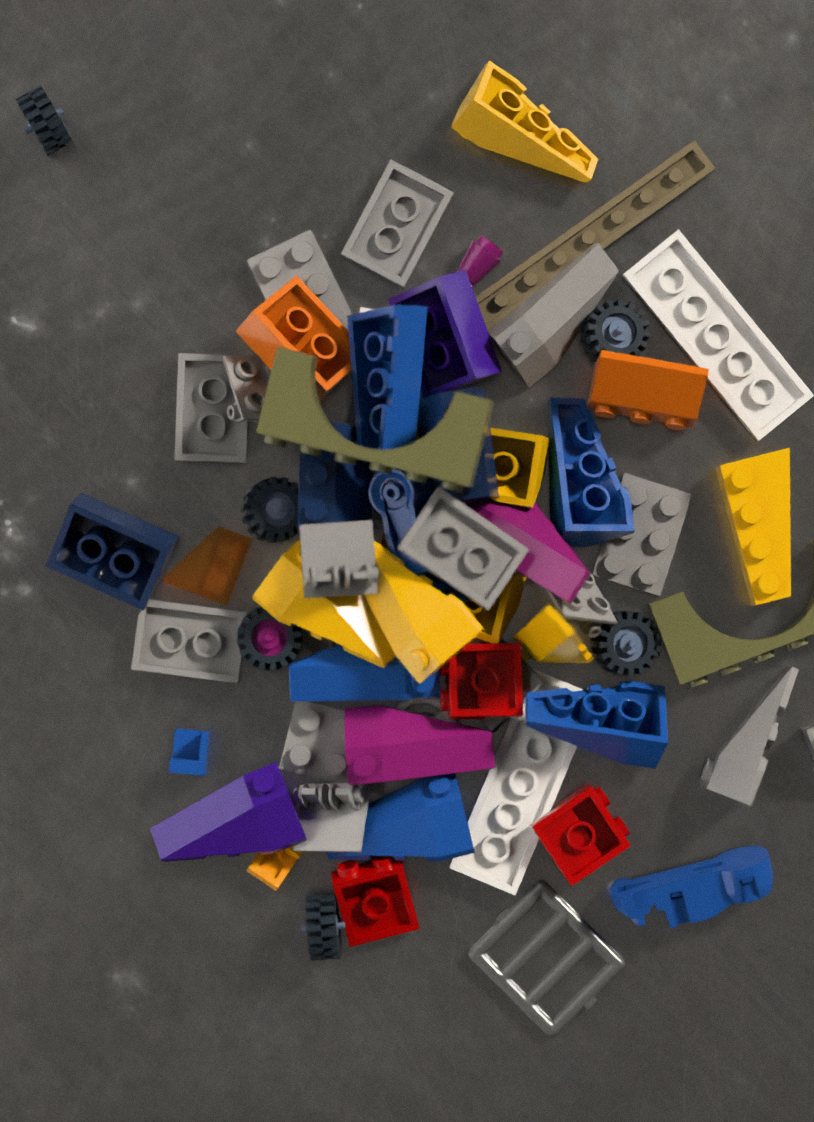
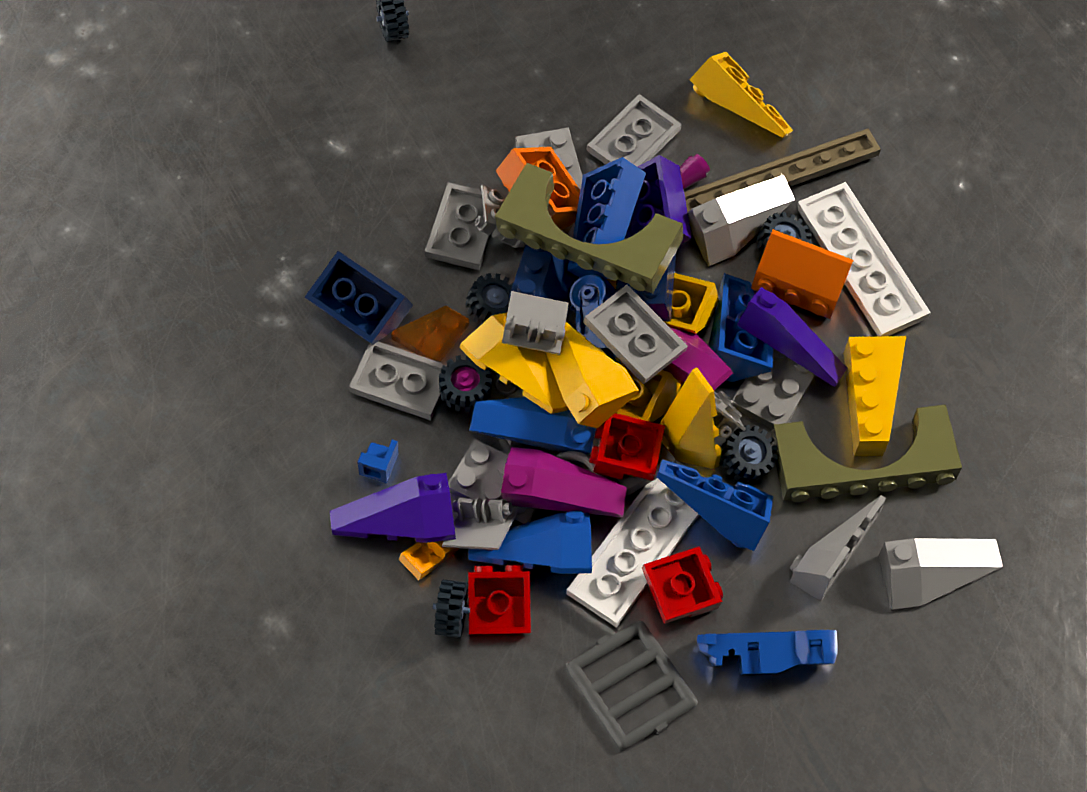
camera: 10 degrees right, 25 degrees down
none -> dark purple wedge [737,287,848,387]

